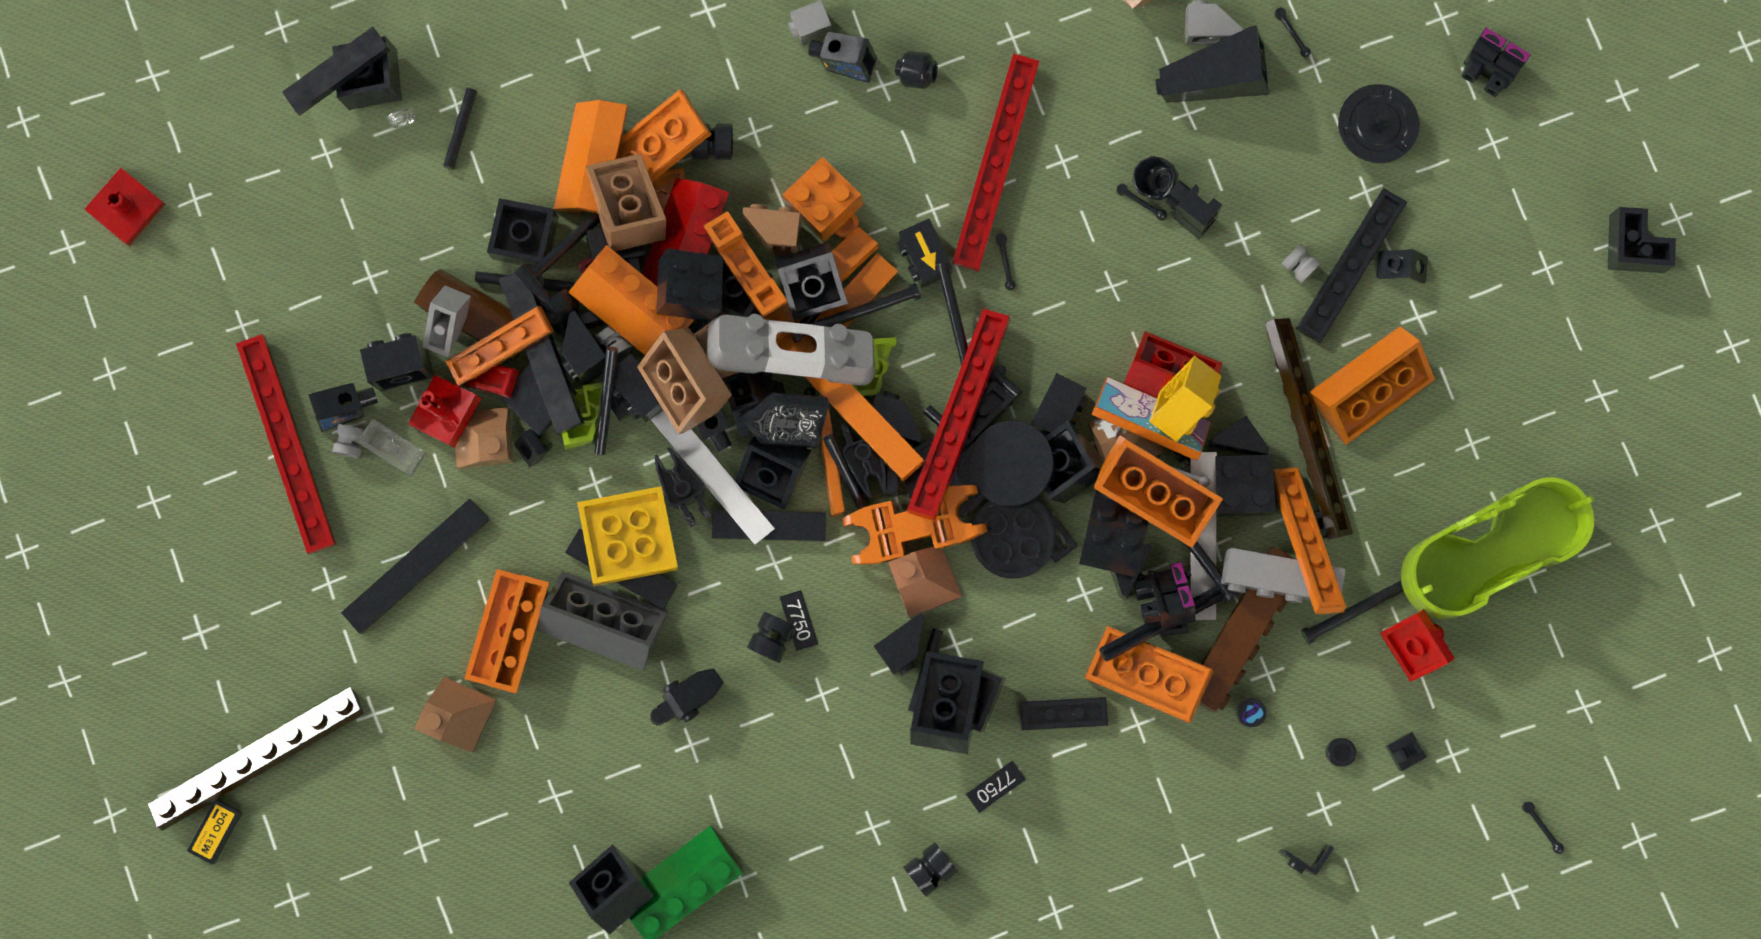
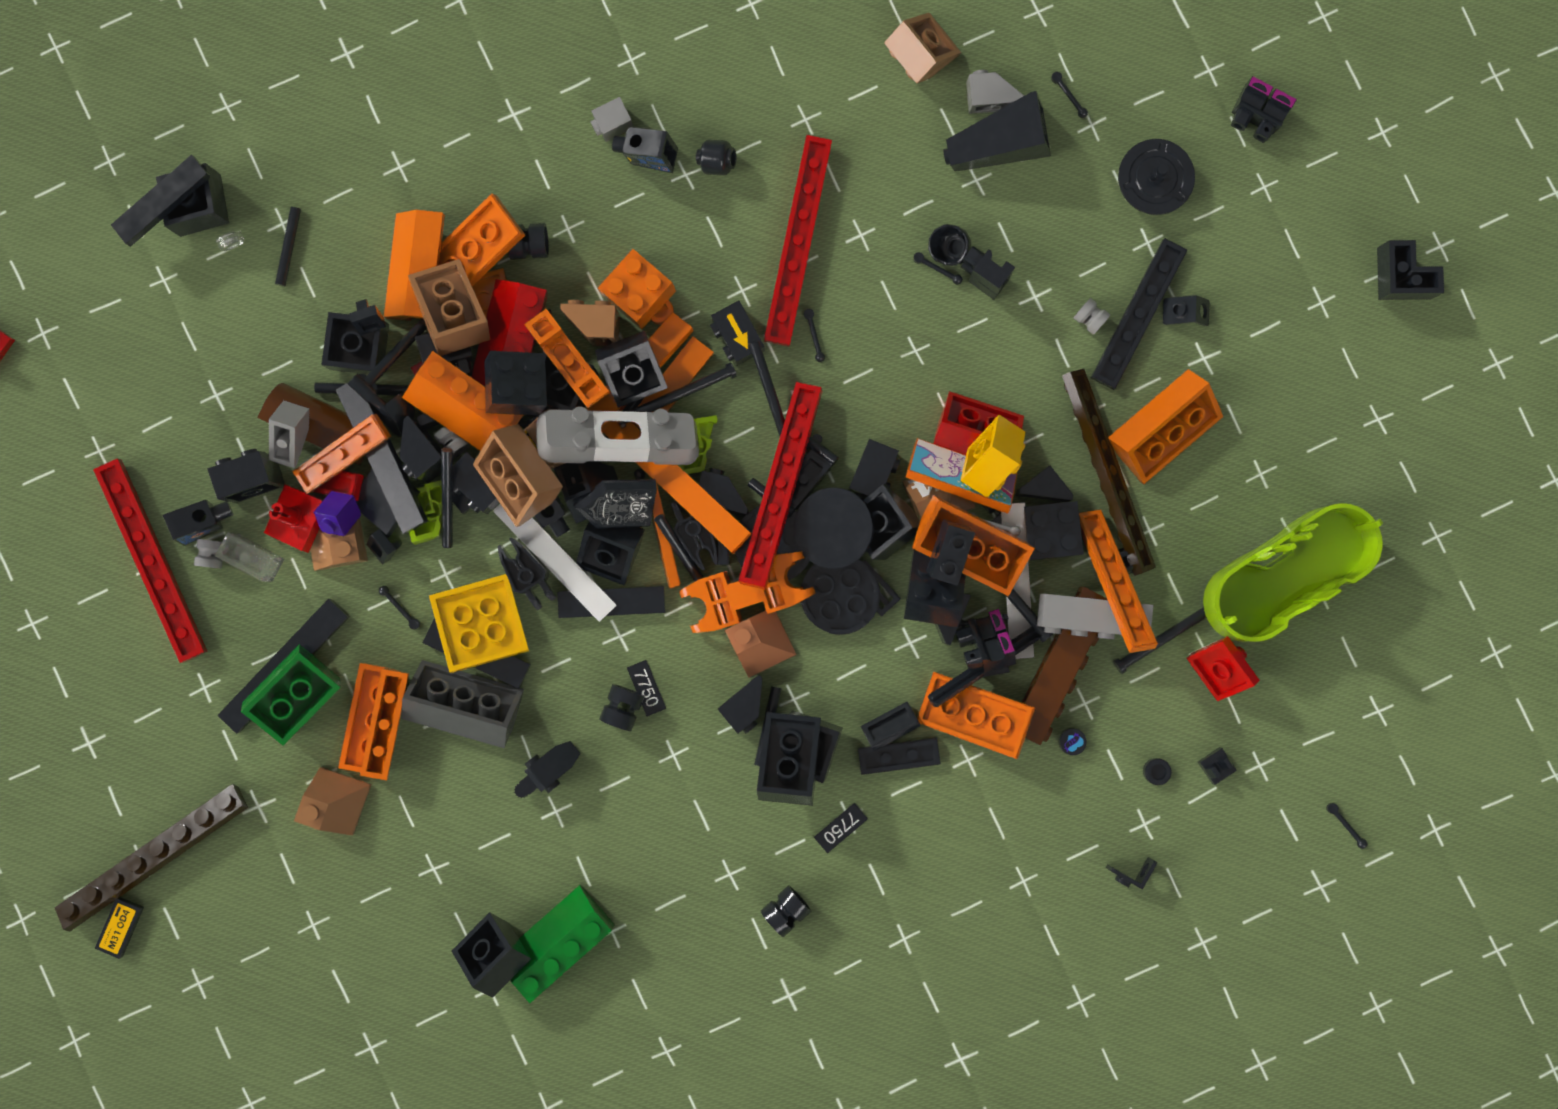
camera: 10 degrees left, 5 degrees up
none -> green brick [241,644,341,746]
none -> dark purple brick [314,491,361,536]
none -> black tile [349,299,386,335]
none -> black hinge [379,586,420,630]
none -> black tile [860,701,921,751]
none -> black brick [926,519,975,586]

